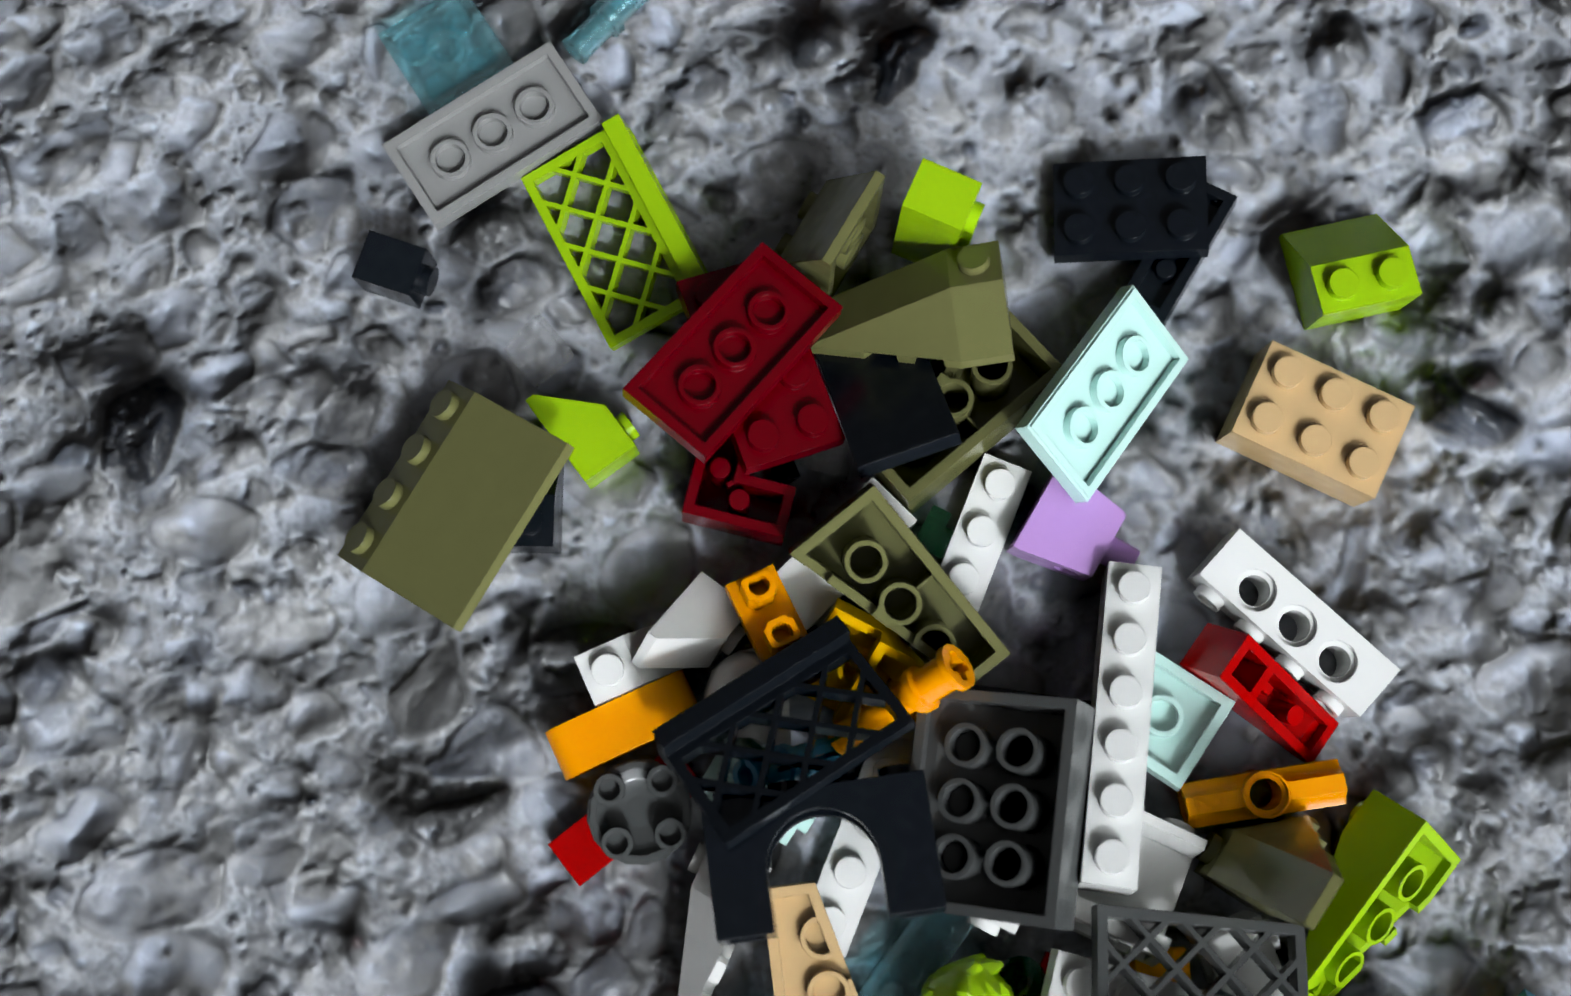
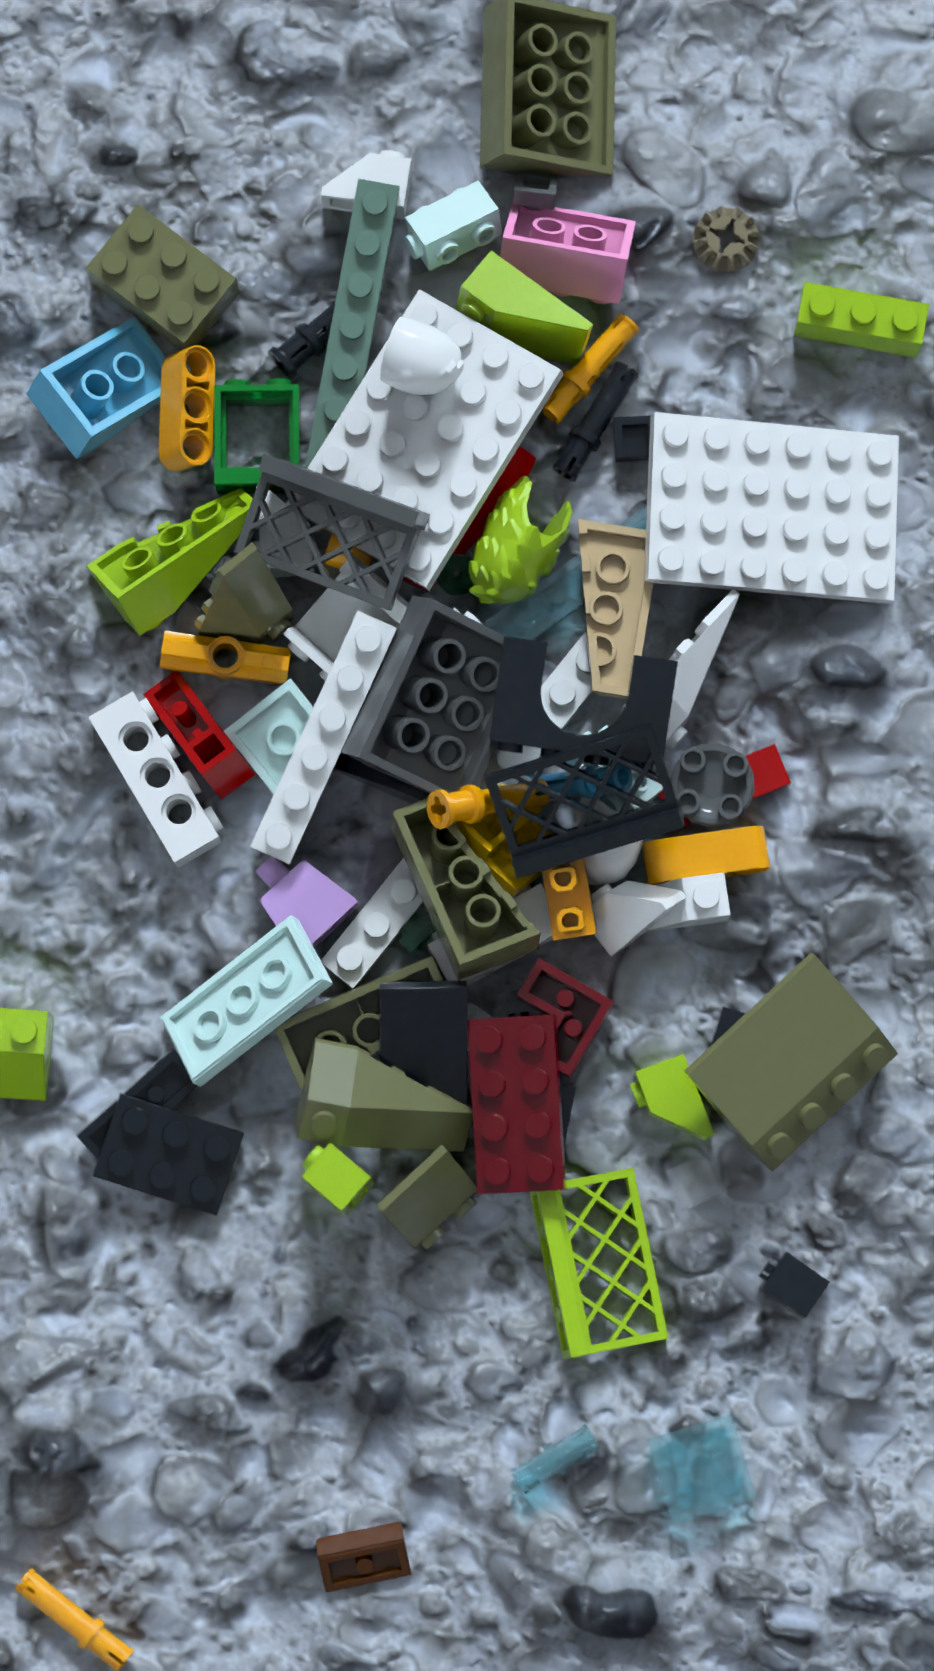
camera: 160 degrees left, 0 degrees up
light grey plate [382,41,603,231] -> none
dark red plate [622,242,843,464] -> none
tan brick [1216,340,1415,507] -> none

